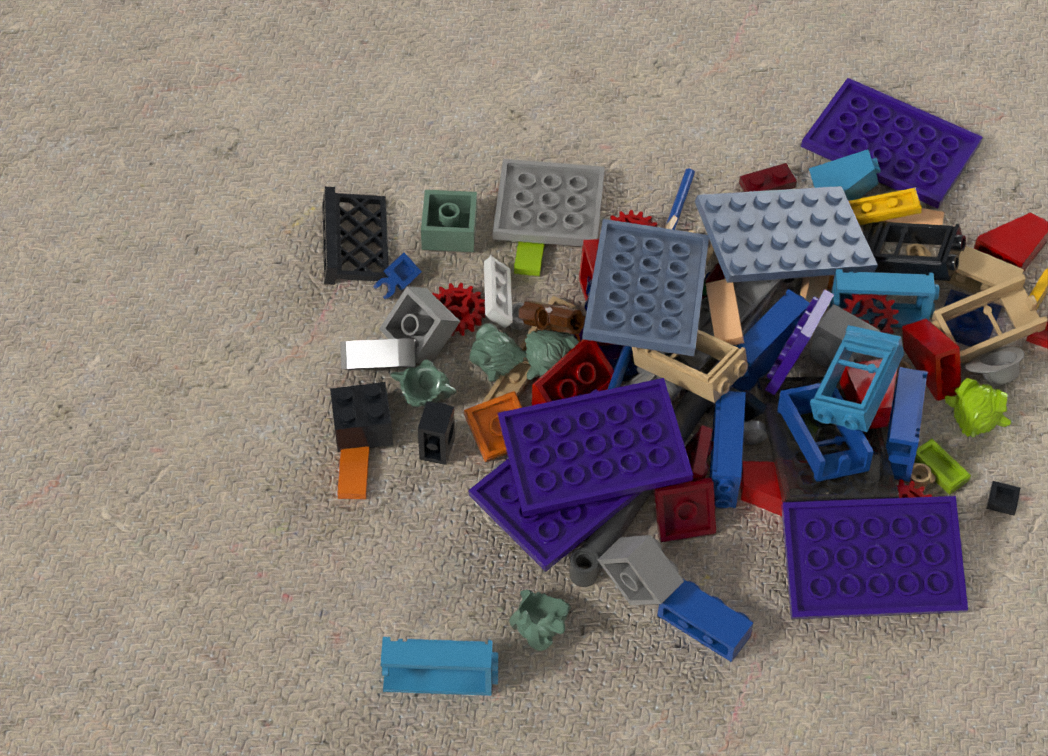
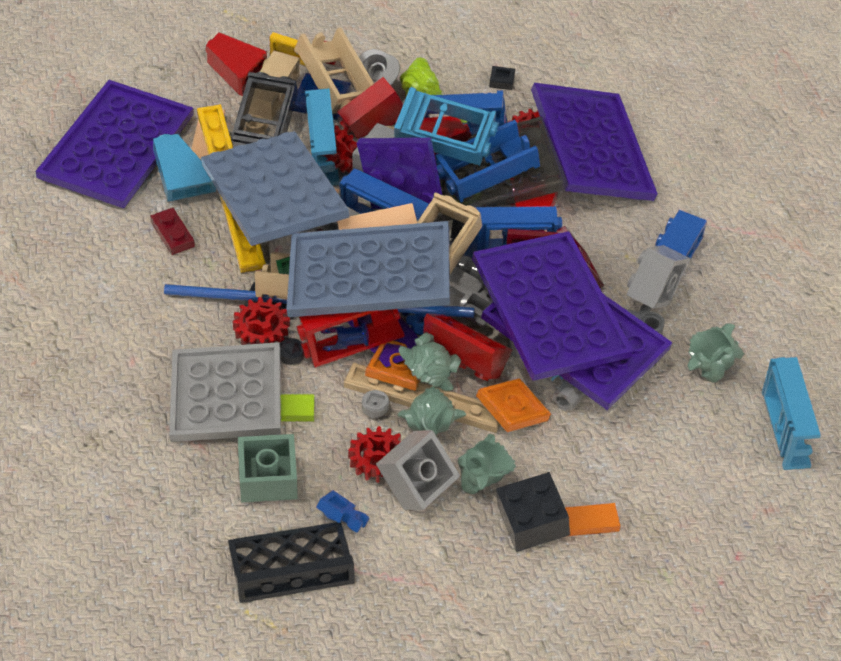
camera: 100 degrees left, 5 degrees down
beam [340,339,416,370] -> none
black brick [418,401,455,465] -> none
white plate [484,256,513,328] -> none
reddish brown piece [519,301,586,334] -> none

